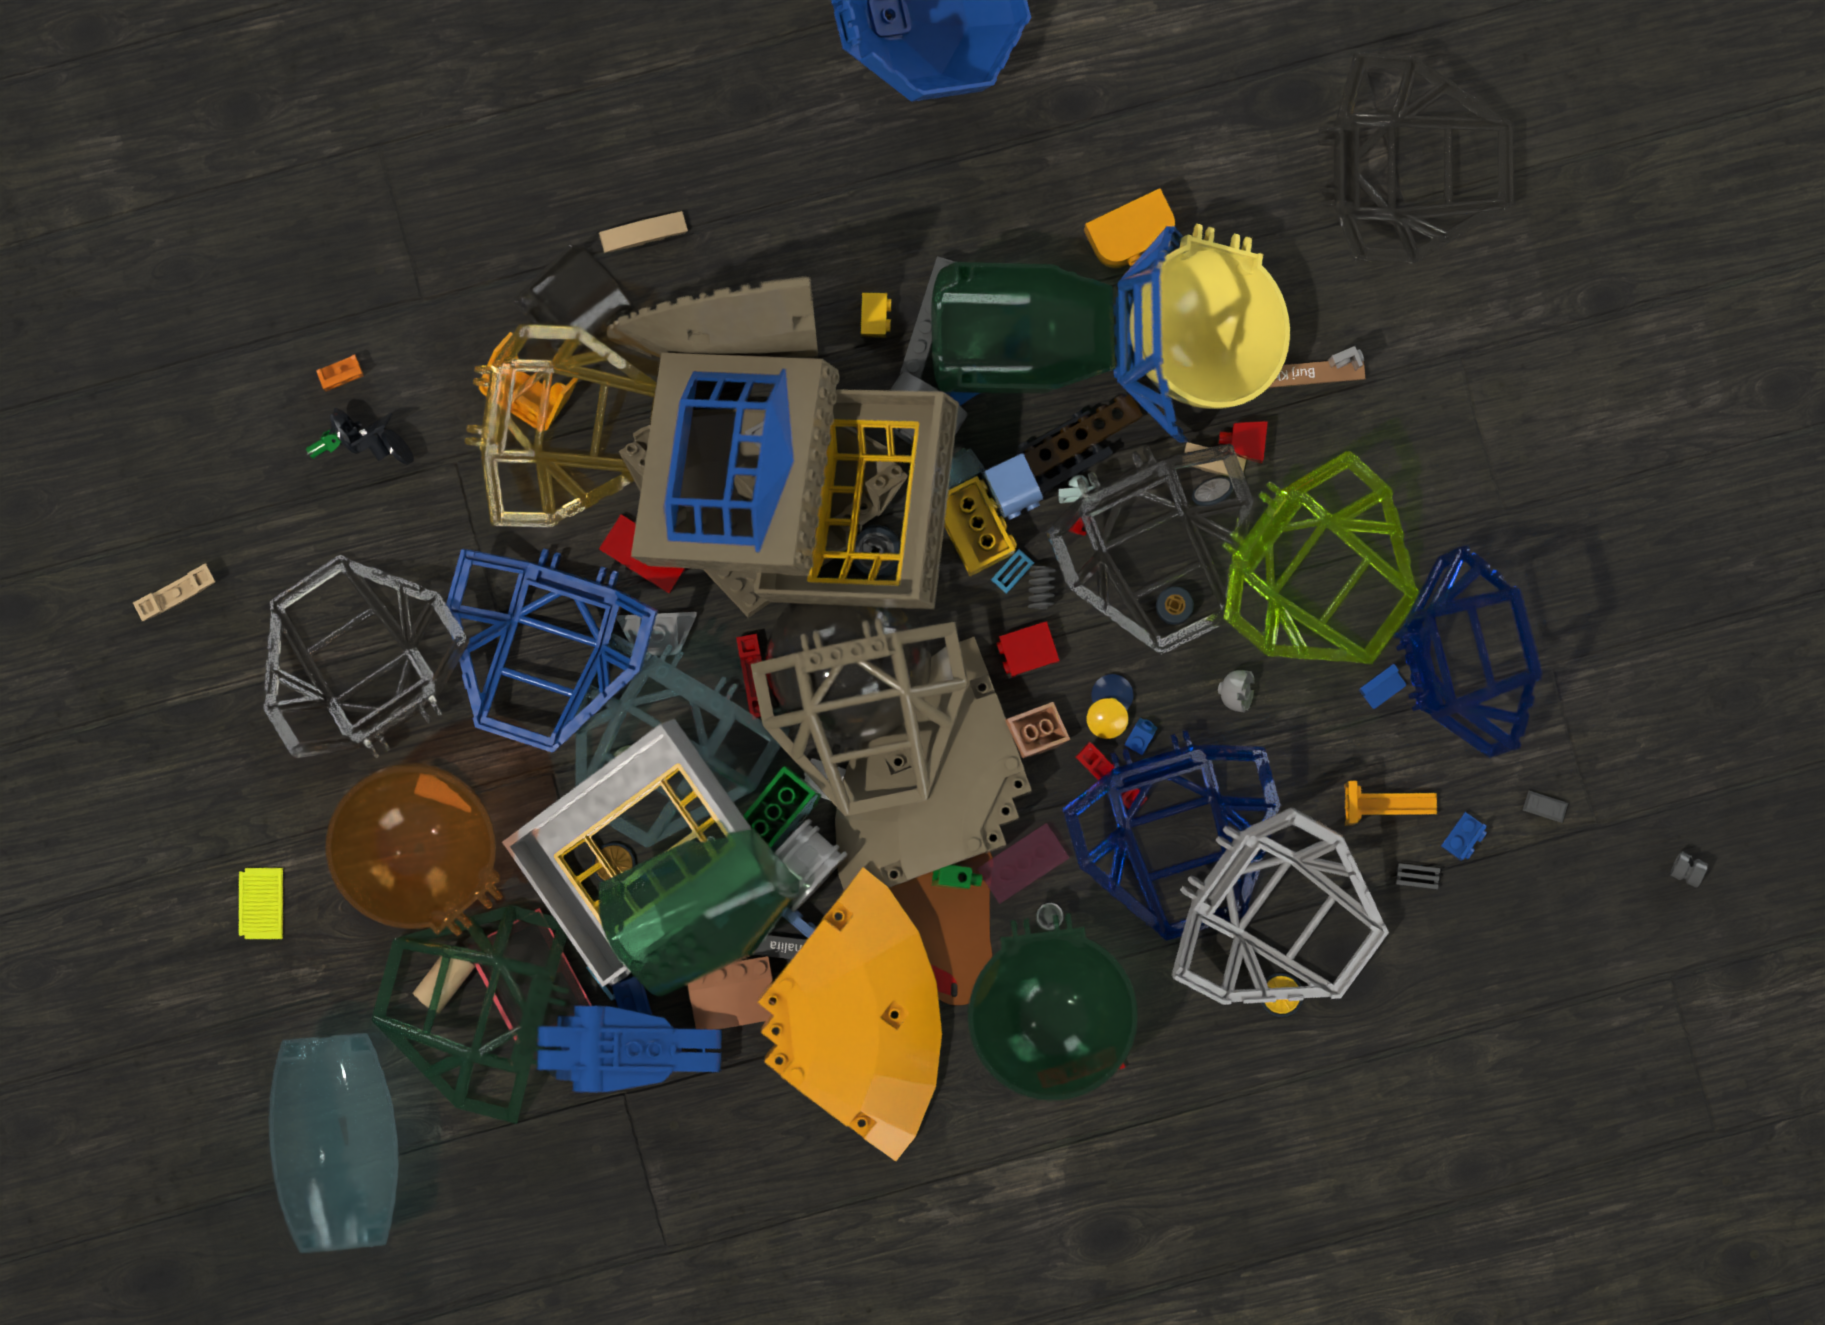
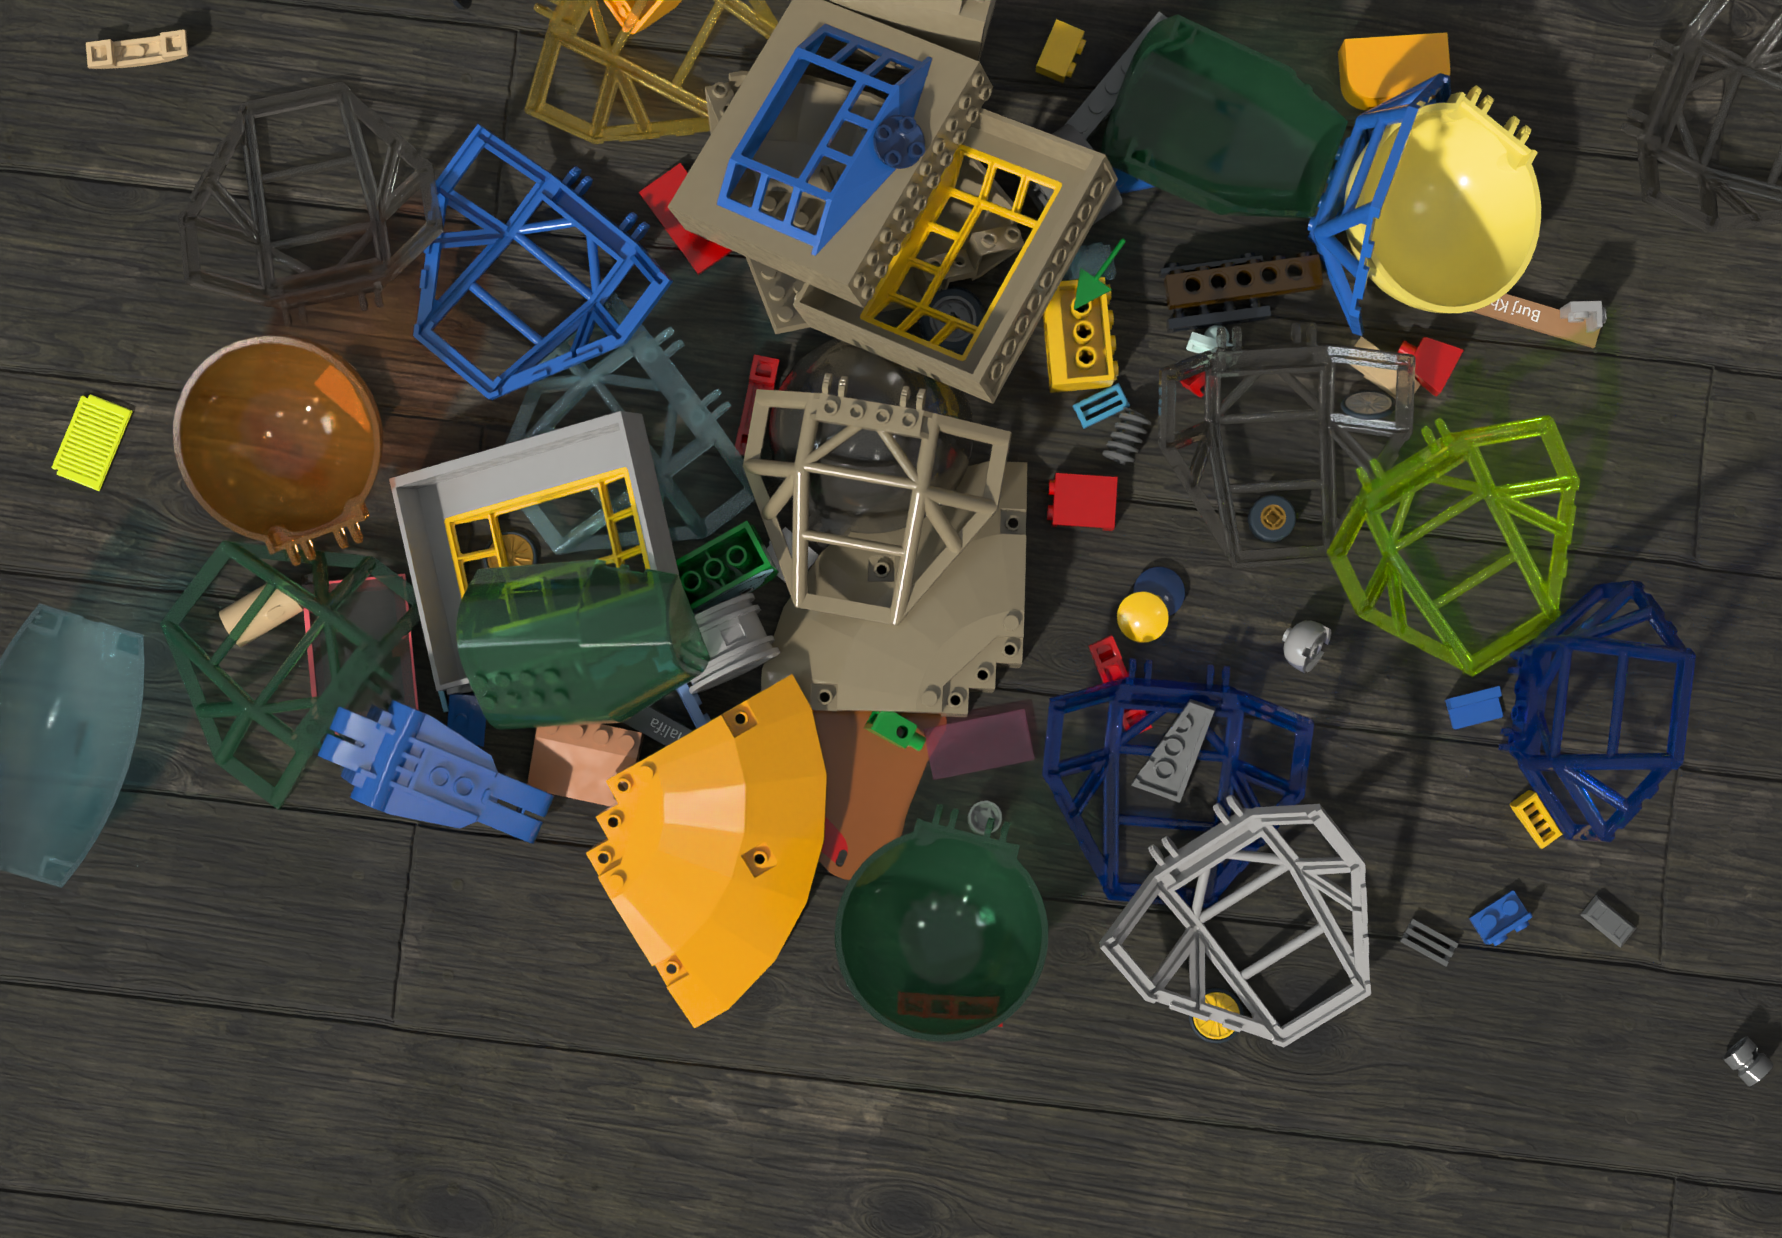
camera: 20 degrees right, 0 degrees up
light grey wing [616,612,697,656] -> none
medium blue brick [980,453,1043,520] -> none
nougat slope [1005,702,1070,758] -> none
blue bracket [1124,718,1157,755] -> none
light orange bracket [1344,781,1437,826] -> none
none -> dark blue dish [873,115,925,169]
none -> green piece [1074,239,1126,310]
none -> wing [1131,699,1215,803]
none -> yellow slope [1509,790,1563,849]

